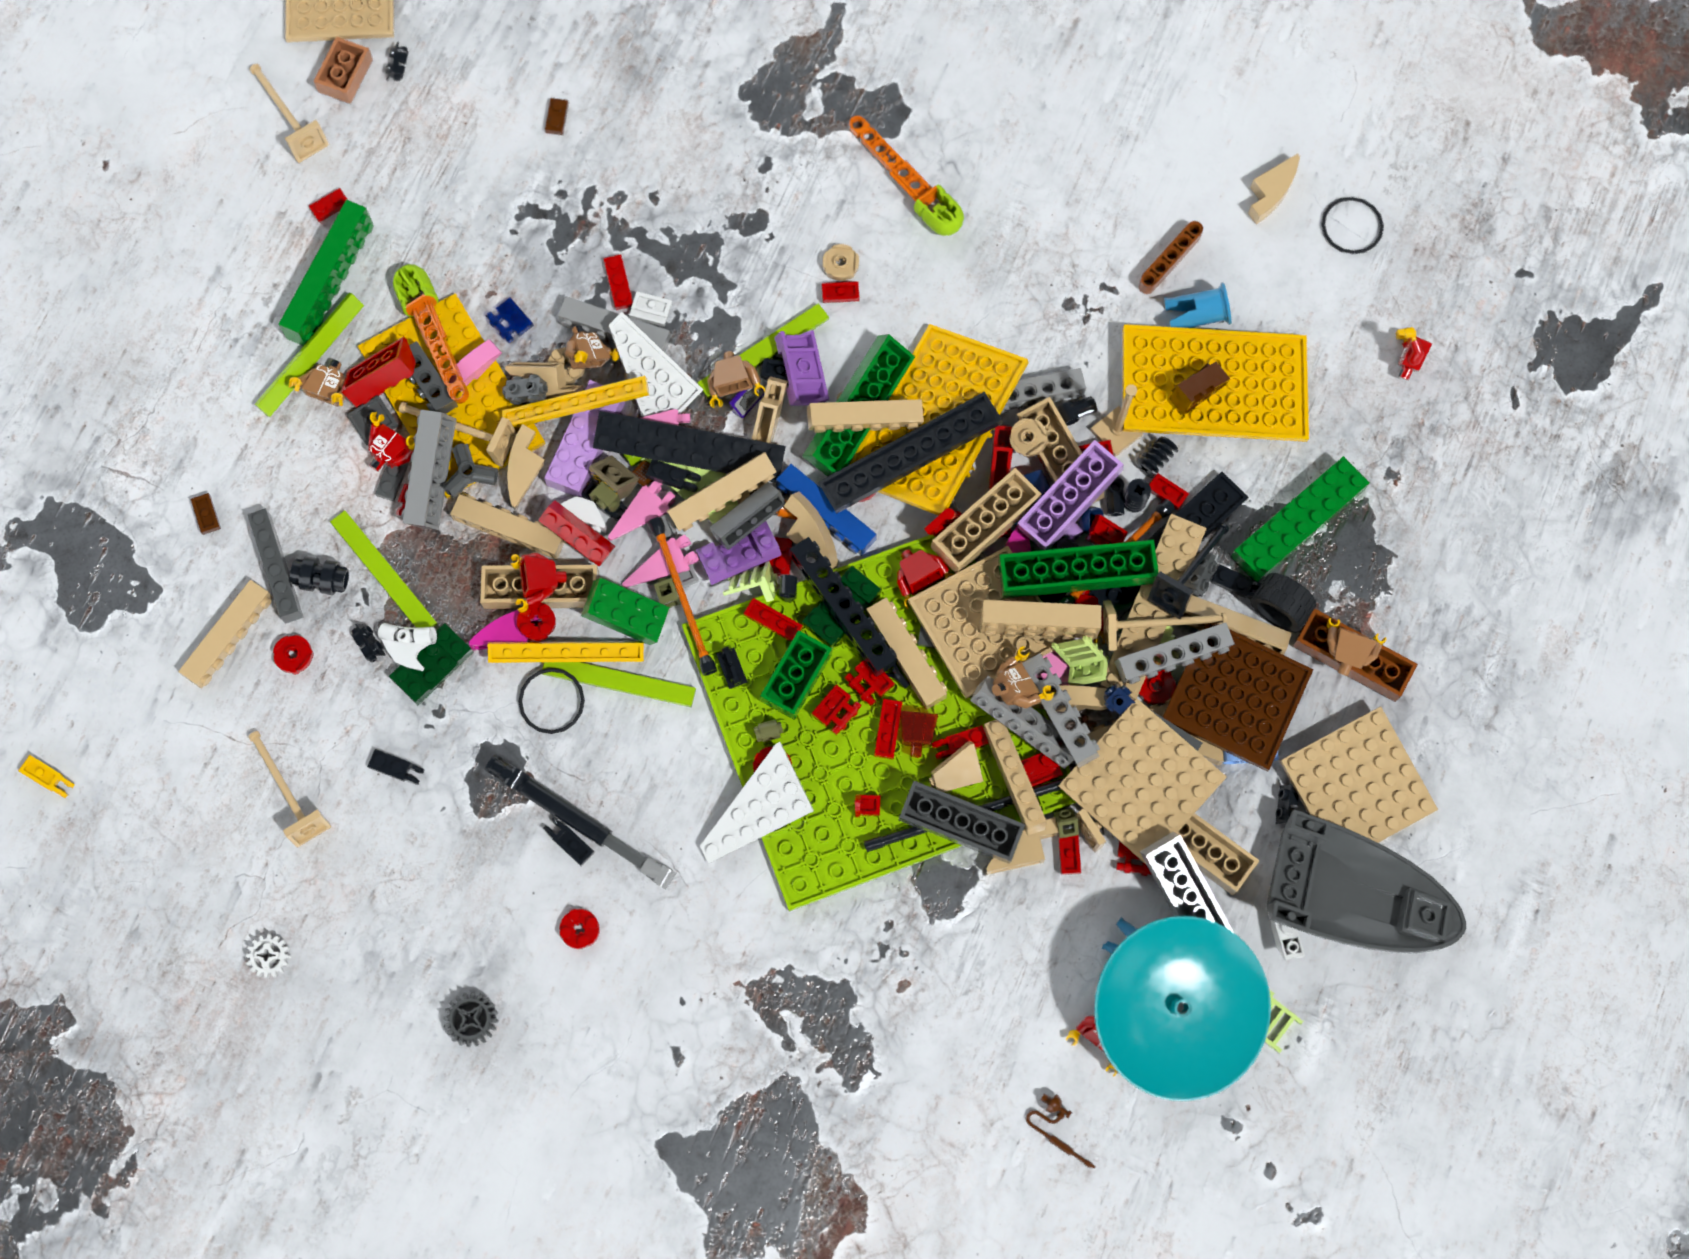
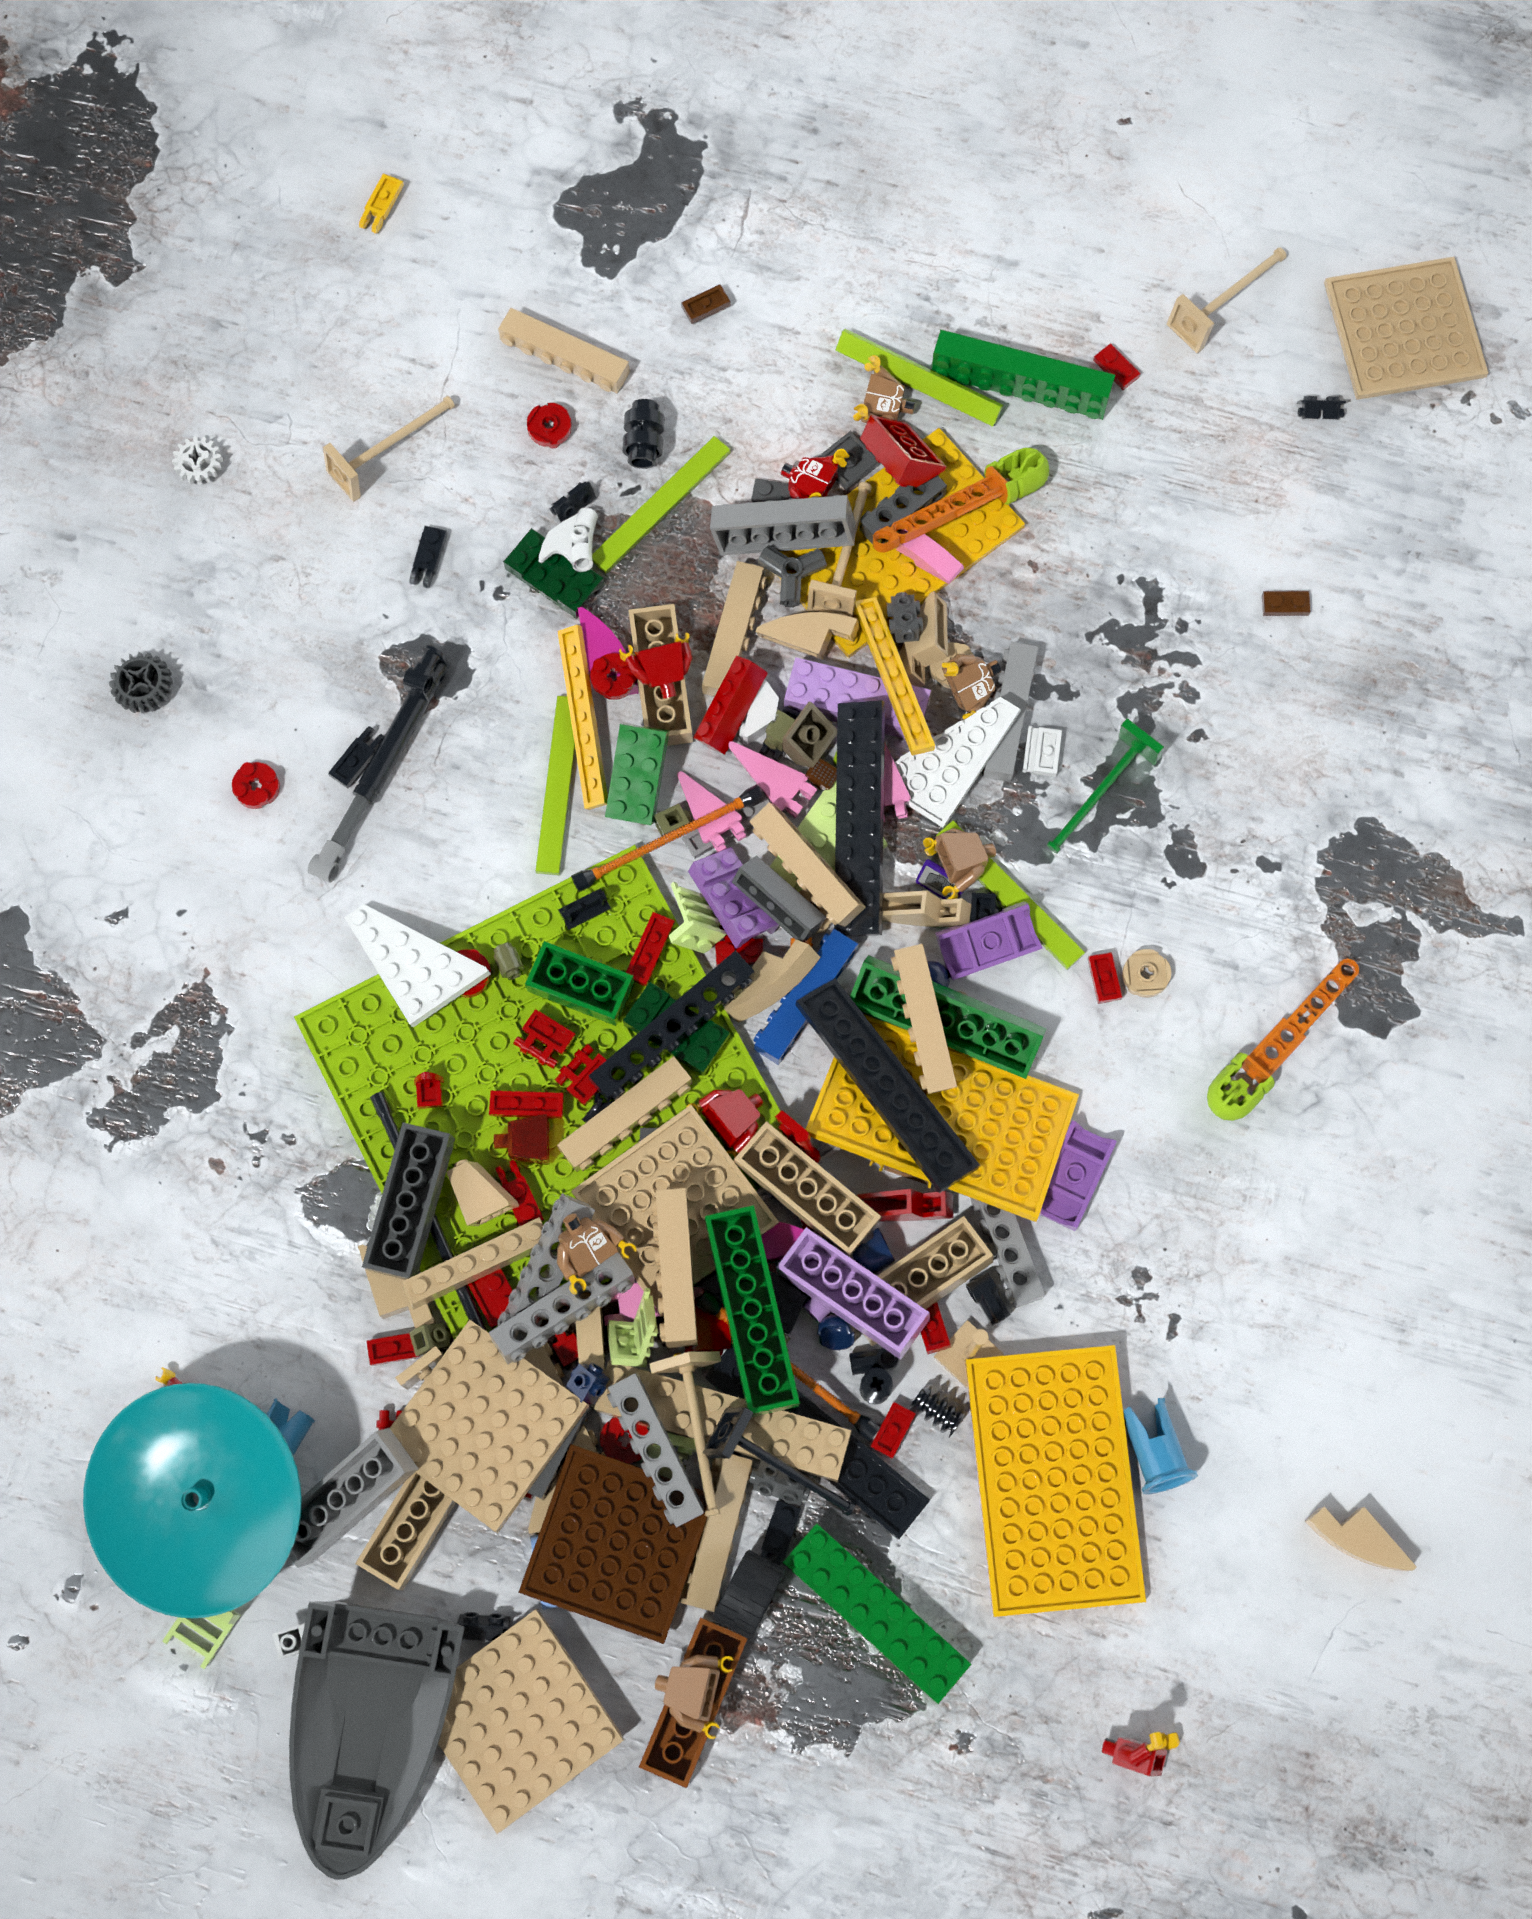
camera: 85 degrees right, 0 degrees up
dark grey brick [247,508,304,624] -> none
nougat brick [313,37,373,104] -> none
clear blue plate [486,297,534,343] -> none
black piece [518,668,585,734] -> none
red plate [603,254,633,310] -> none
black hinge [646,459,702,492] -> none
black piece [779,575,798,603] -> none
tan plate [1010,418,1049,457] -> none
reddish brown piece [1026,1093,1095,1169] -> none
red plate [1086,514,1128,545] -> none
dark orange beam [1139,221,1203,294] -> none
reddish brown wedge [1169,362,1230,416] -> none
black piece [1321,197,1384,254] -> none
none -> red plate [552,1332,578,1367]
none -> medium lavender piece [1039,1120,1117,1231]
none -> green tile [1047,718,1164,853]

